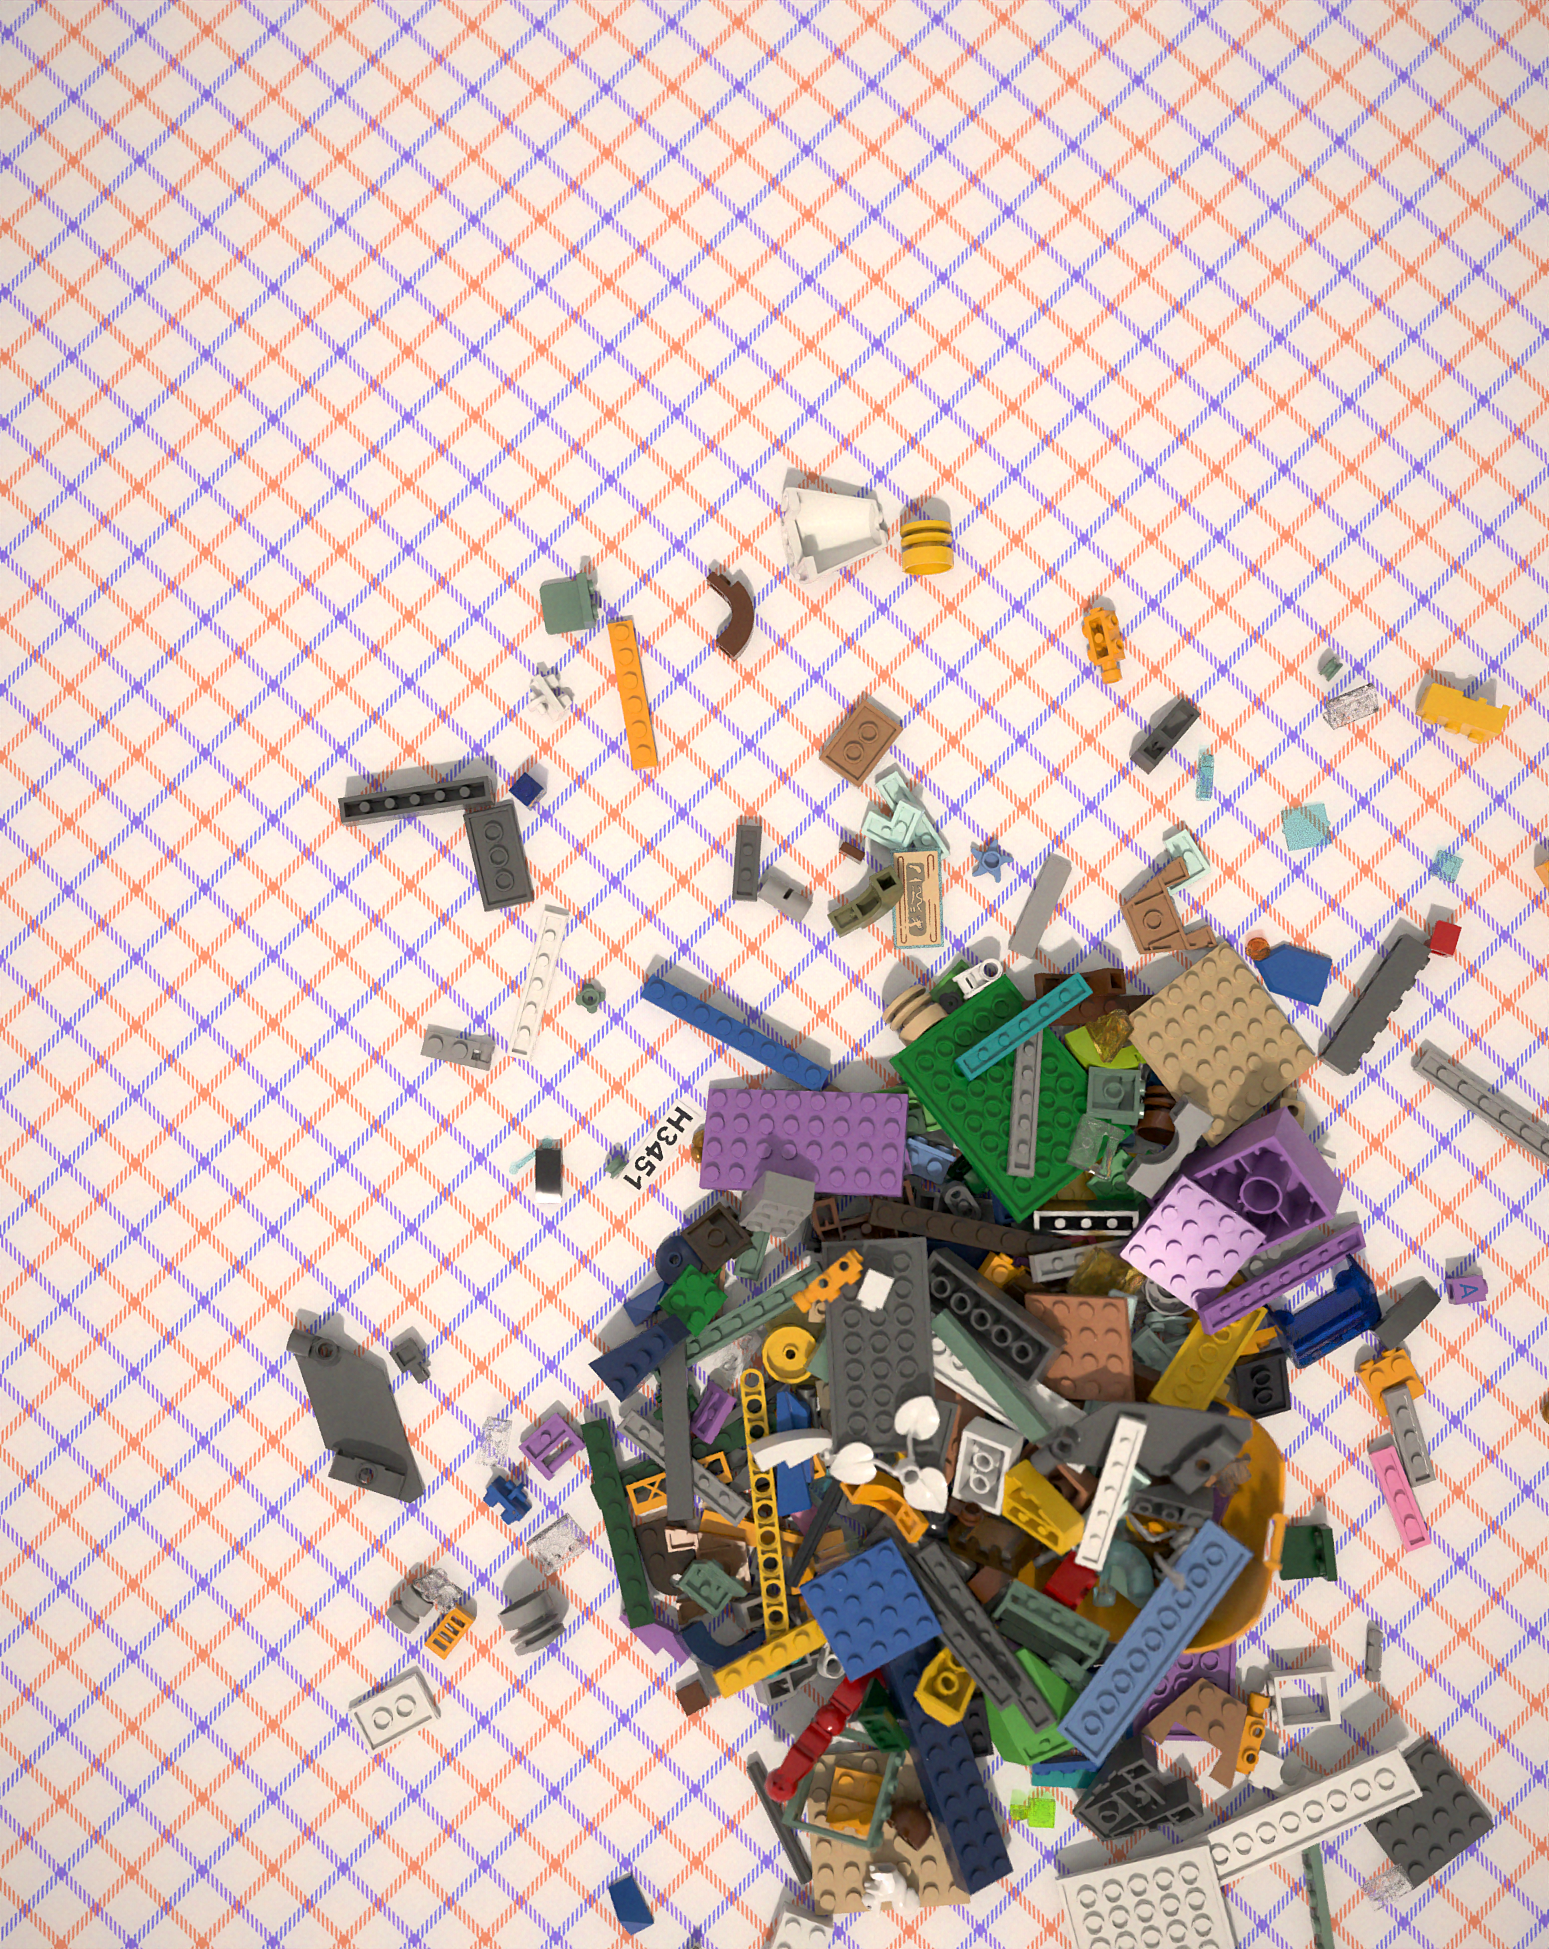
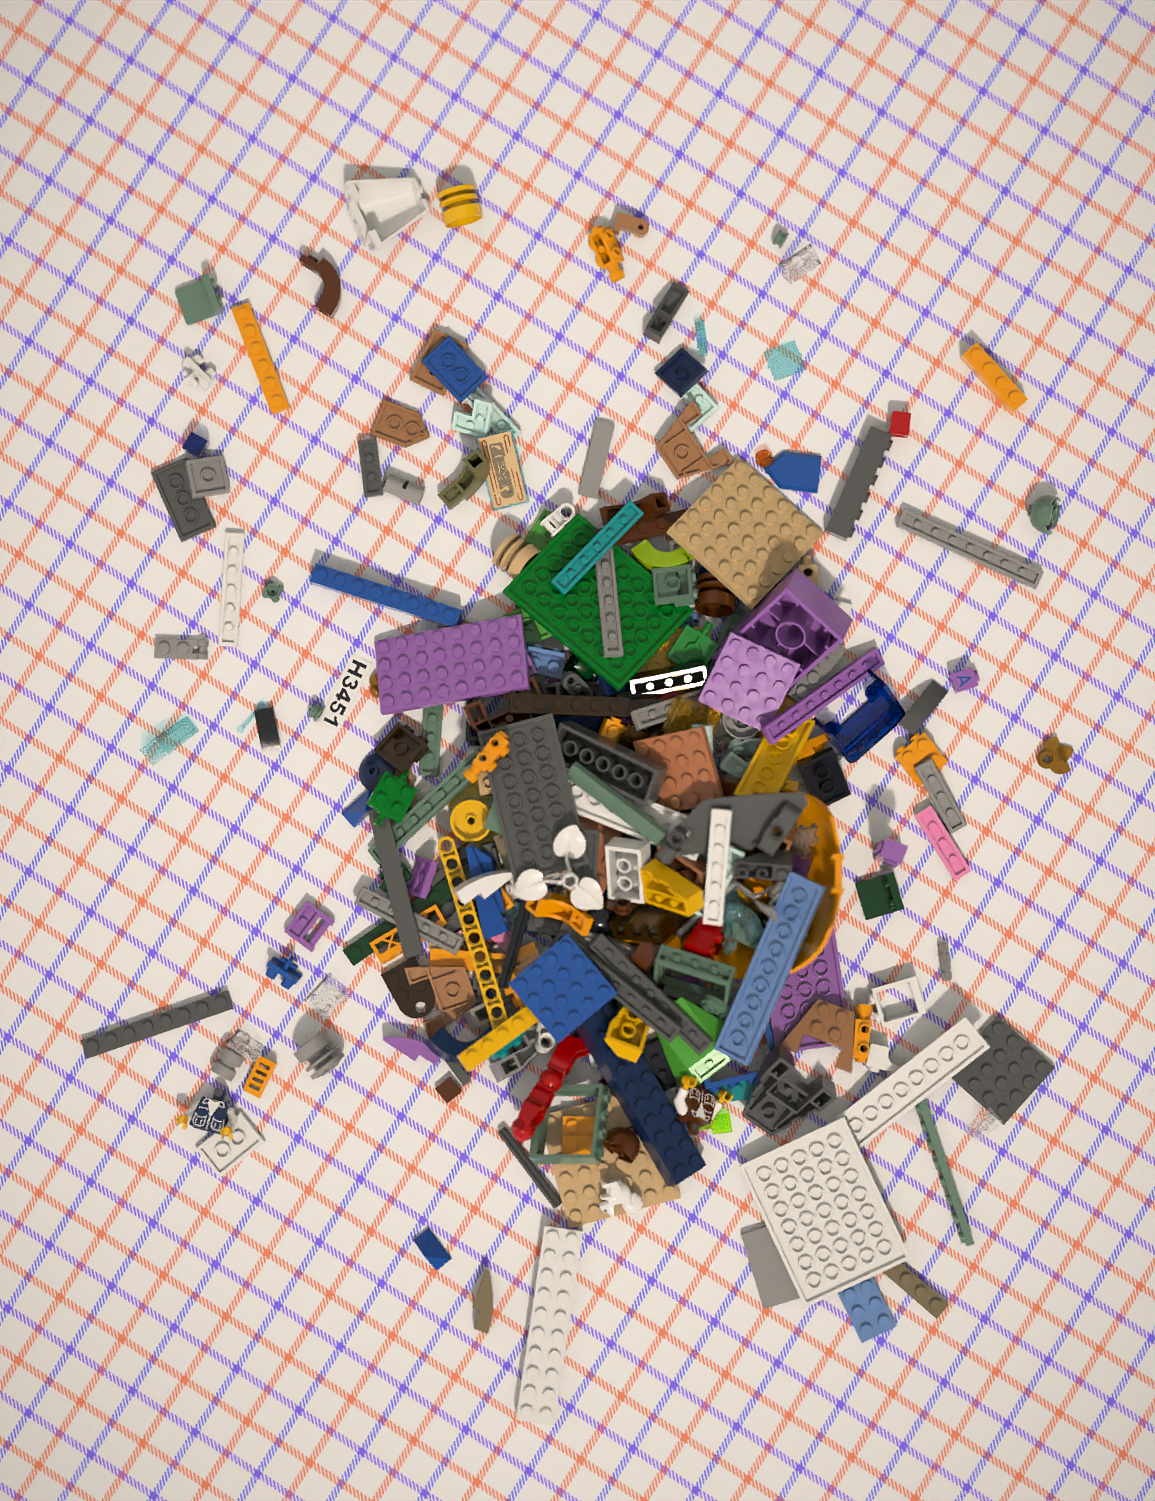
camera: 10 degrees left, 0 degrees up
dark grey panel [286,1328,424,1503] -> none
dark grey brick [338,776,495,827] -> none
dark grey plate [389,1337,430,1384] -> none
clear torso [476,1416,513,1469] -> none
dark green plate [581,1418,656,1629] -> none
dark blue wedge [588,1314,692,1403] -> none
sand green bracket [676,1559,747,1618] -> none
clear bracket [713,1331,763,1382] -> none
light grey brick [739,1171,816,1238] -> none
reddish brown tile [839,841,865,865] -> none
dark green bracket [856,1677,911,1754] -> none
white brick [857,1269,894,1312] -> none
black plate [939,991,963,1015] -> none
medium blue animal [971,839,1013,883] -> none
clear plate [1066,1114,1124,1180] -> none
clear yellow wing [1085,1010,1135,1063] -> none
light grey arch [1123,1093,1214,1199] -> none
yellow wedge [1415,682,1511,744] -> none
clear light blue tile [1429,850,1464,883] -> none
none -> dark grey plate [81,991,234,1059]
none -> clear light blue slope [140,716,199,766]
none -> torso [176,1088,238,1140]
none -> light grey plate [185,455,230,499]
none -> medium nougat tile [370,399,430,448]
none -> blue tile [421,336,488,404]
none -> medium nougat leg [612,212,649,238]
none -> dark blue plate [655,348,708,398]
none -> torso [674,1075,733,1135]
none -> medium lavender arch [872,838,908,868]

